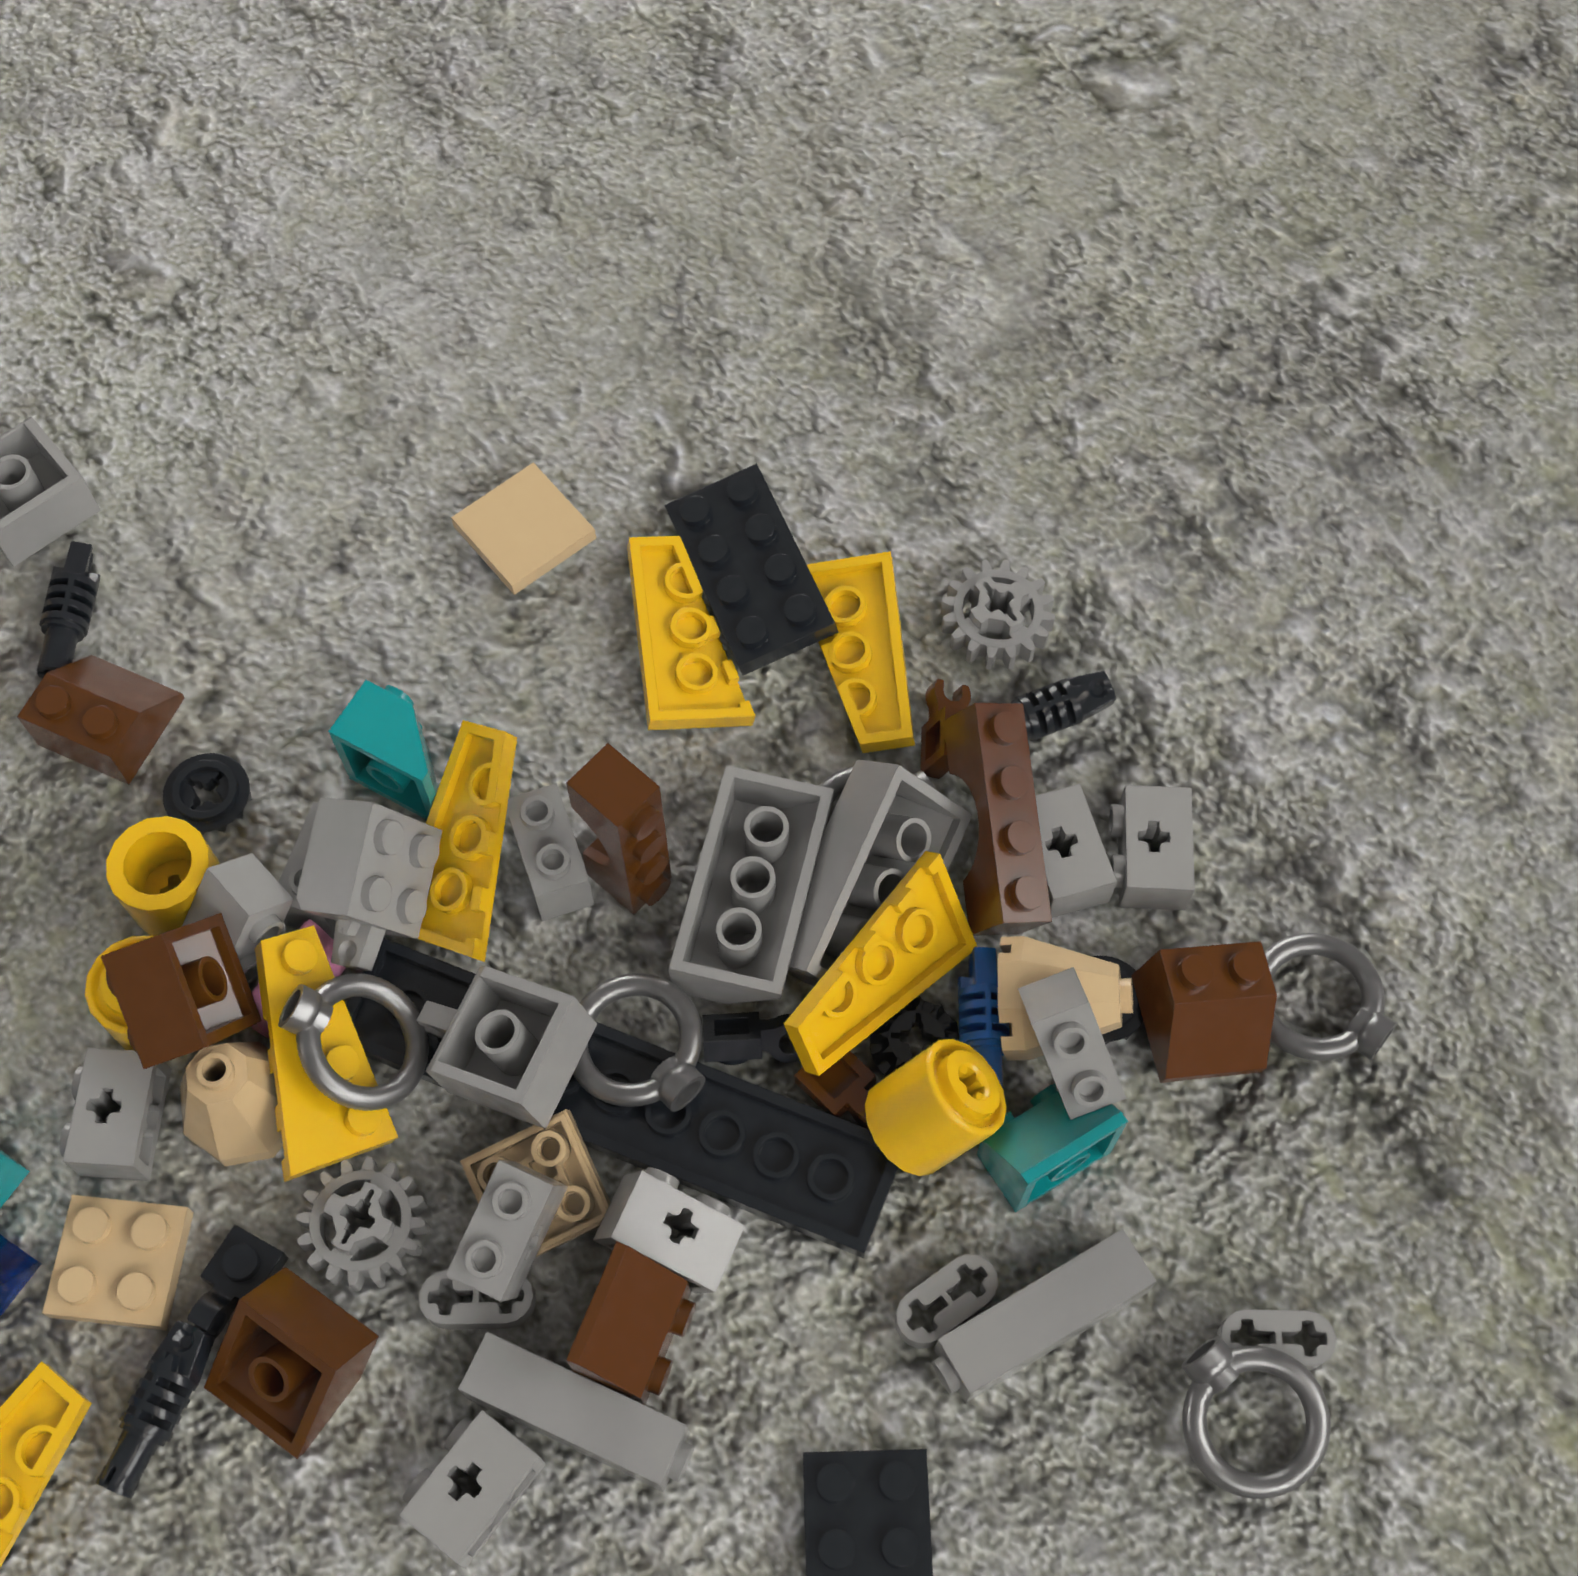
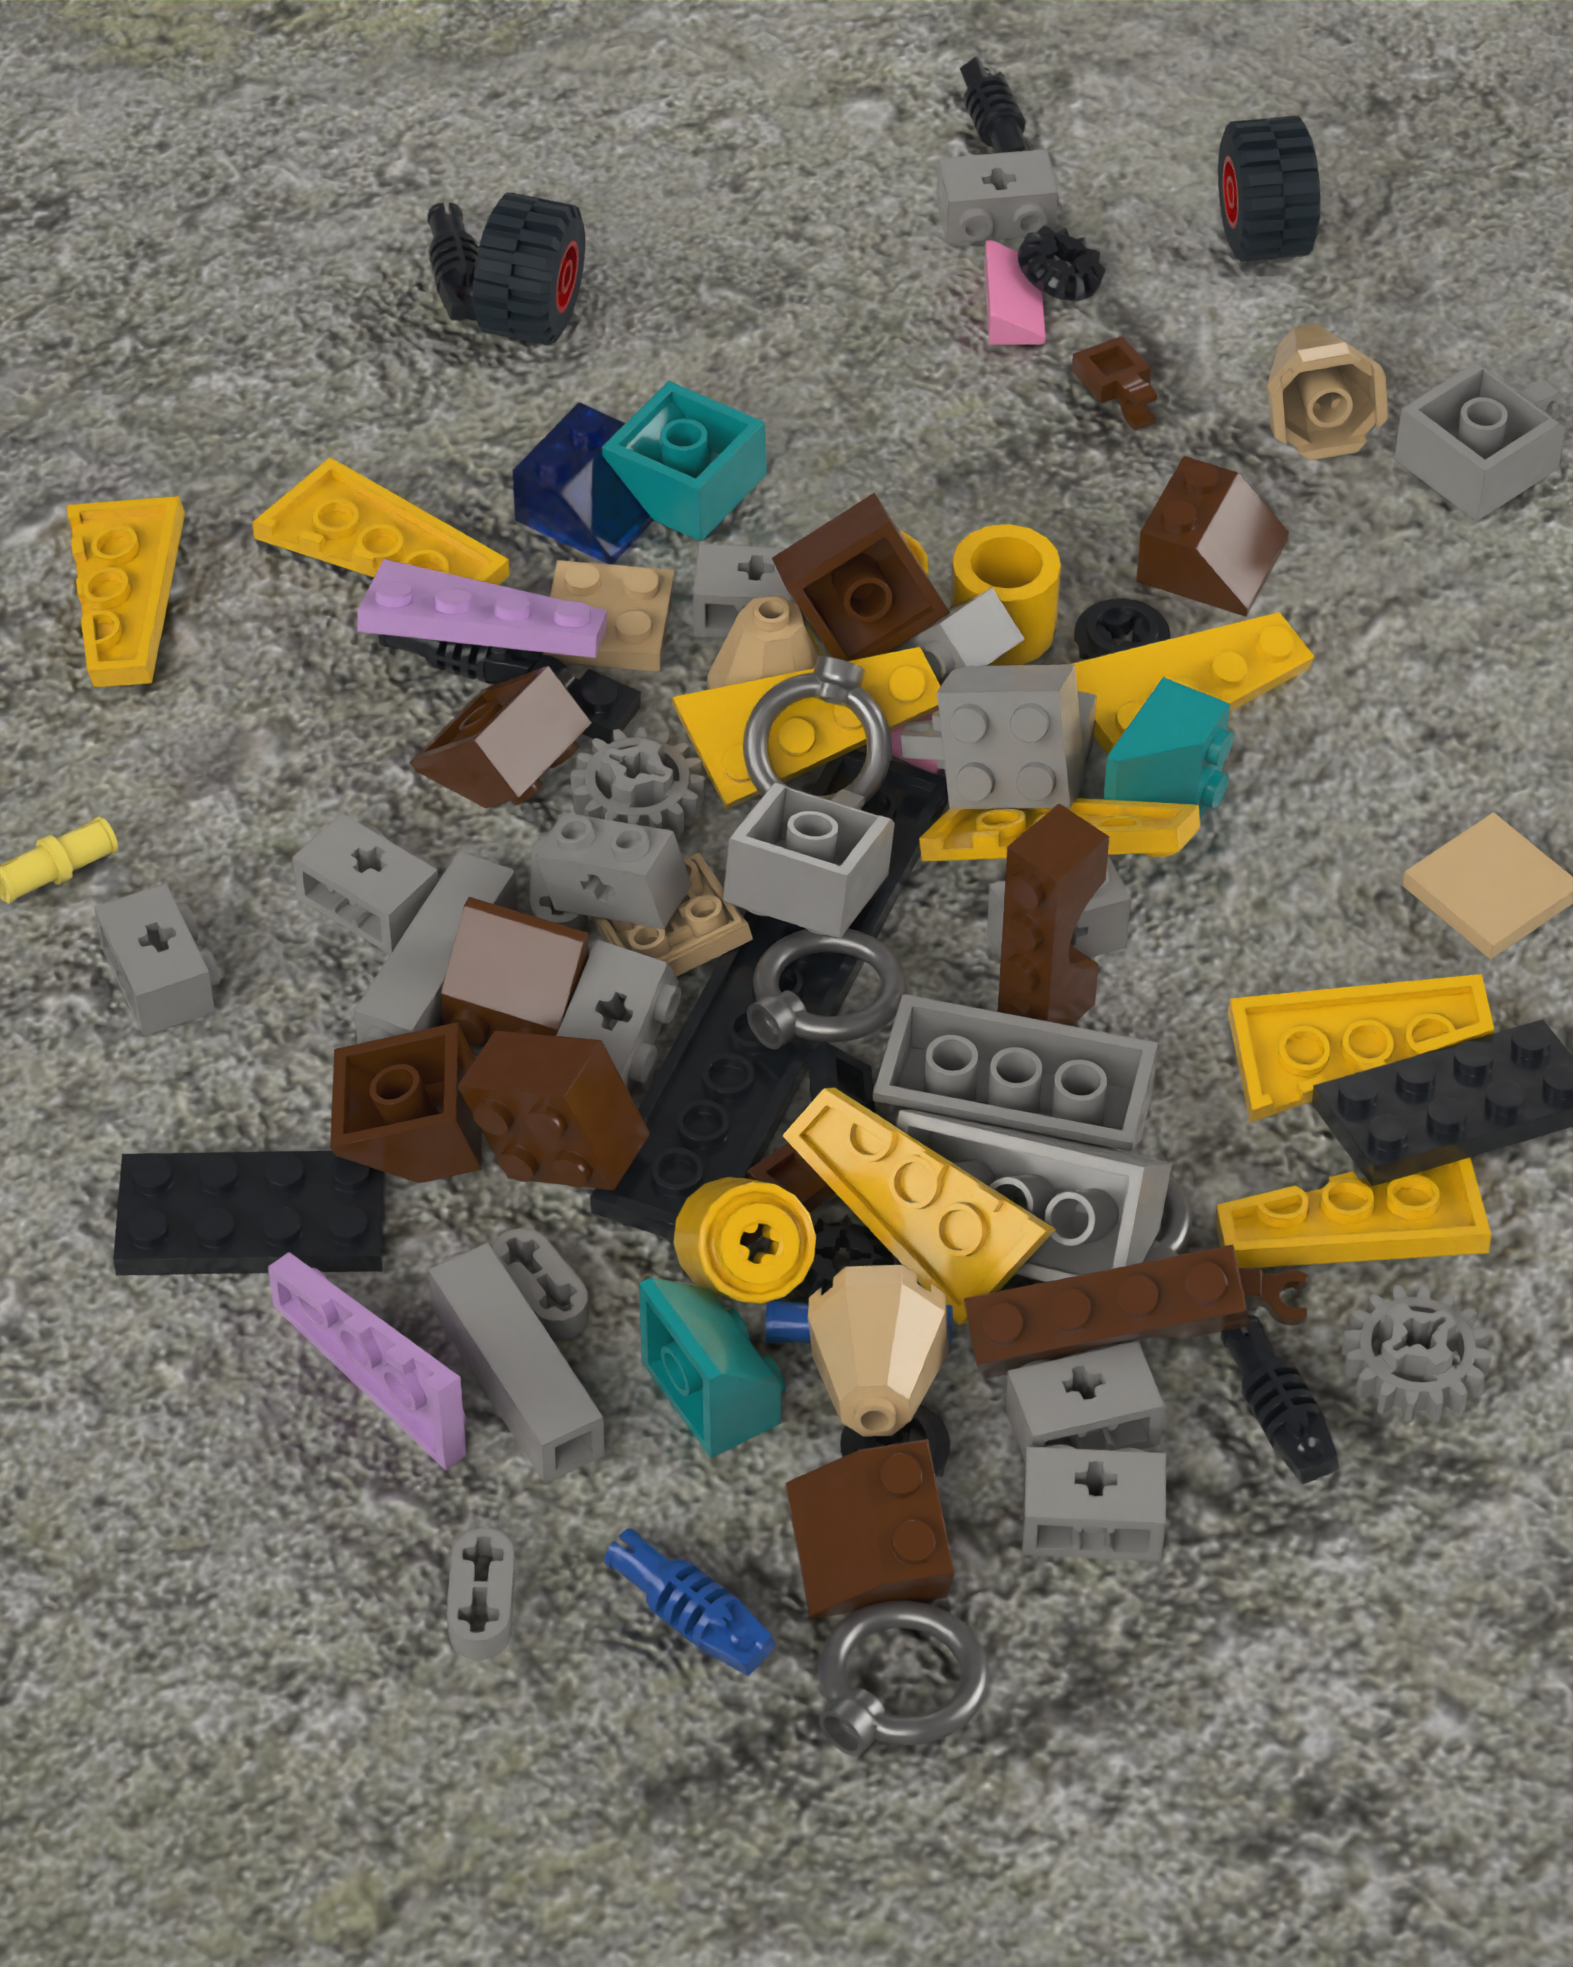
camera: 90 degrees right, 15 degrees down
black hinge [36,541,101,679] -> none
light grey brick [1018,967,1127,1120] -> none
flat silver piece [1181,1336,1331,1499] -> none
none -> lavender wing [268,1252,467,1471]
none -> reddish brown slope [330,1022,482,1183]
none -> lavender wing [357,559,607,658]
none -> reddish brown brick [457,1031,650,1190]
none -> blue hinge [604,1528,775,1676]
none -> yellow wing [1072,612,1315,755]

